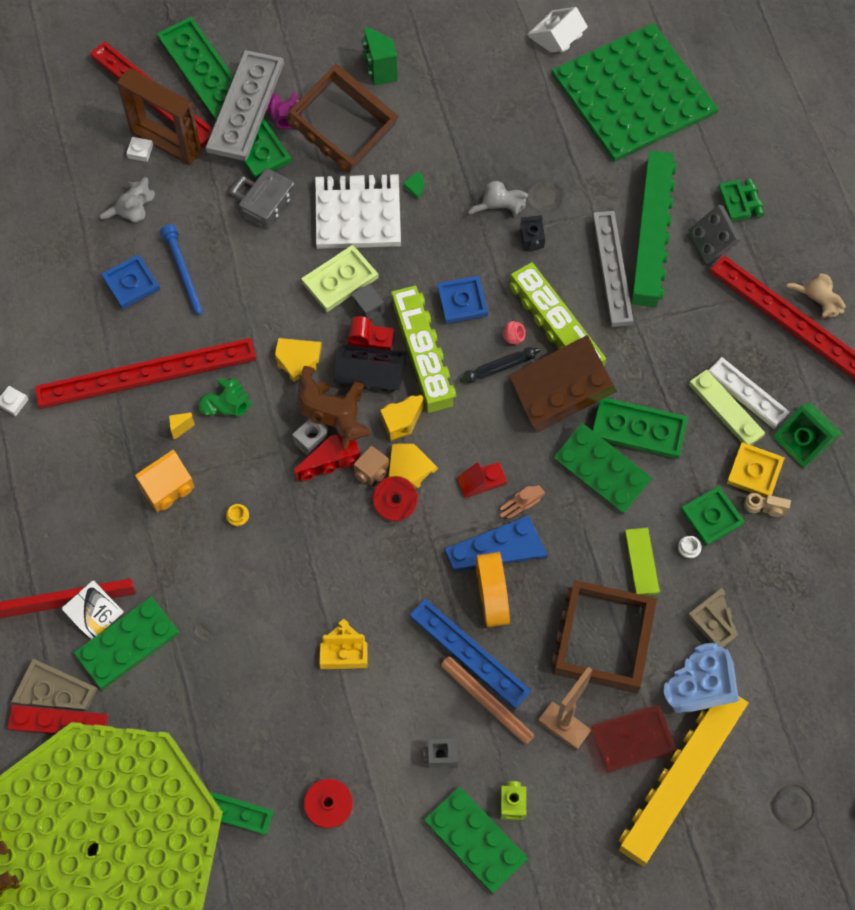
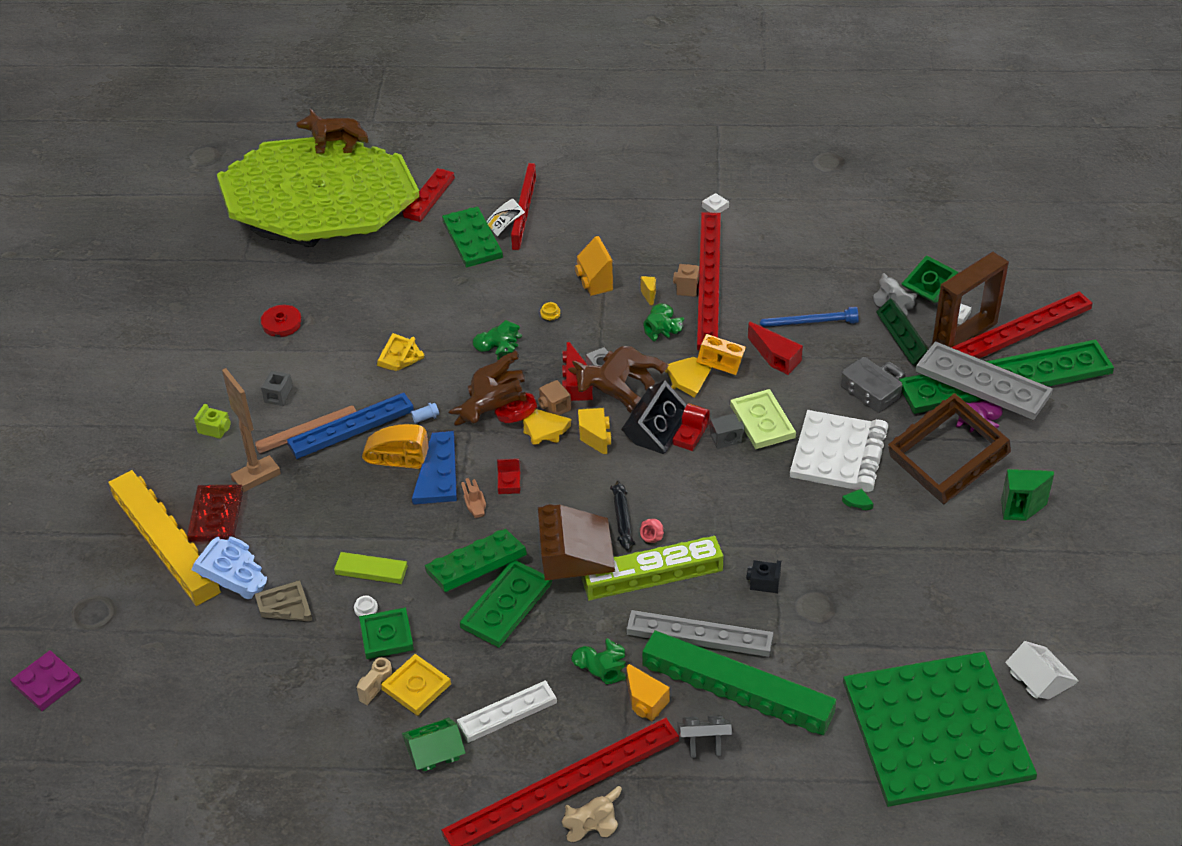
camera: 110 degrees right, 20 degrees down
dark tan wing [11,659,98,710] -> none
blue plate [101,254,160,310] -> none
green plate [209,791,274,836] -> none
lime brick [391,285,456,413] -> none
green plate [424,786,529,895] -> none
blue plate [437,276,488,324] -> none
light grey animal [468,181,528,218] -> none
reddish brown window [551,580,657,694] -> none
yellowish green plate [689,370,765,445] -> none
green plate [718,179,764,222] -> none
none -> light blue pin [411,403,439,424]
none -> reddish brown animal [448,351,527,426]
none -> green animal [473,320,522,360]
none -> green animal [571,638,626,685]
none -> light orange slope [626,664,670,722]
none -> medium nougat brick [673,264,699,297]
none -> light orange brick [696,334,746,375]
none -> red slope [748,321,803,375]
none -> dark green plate [876,298,929,367]
none -> green slope [901,255,959,303]

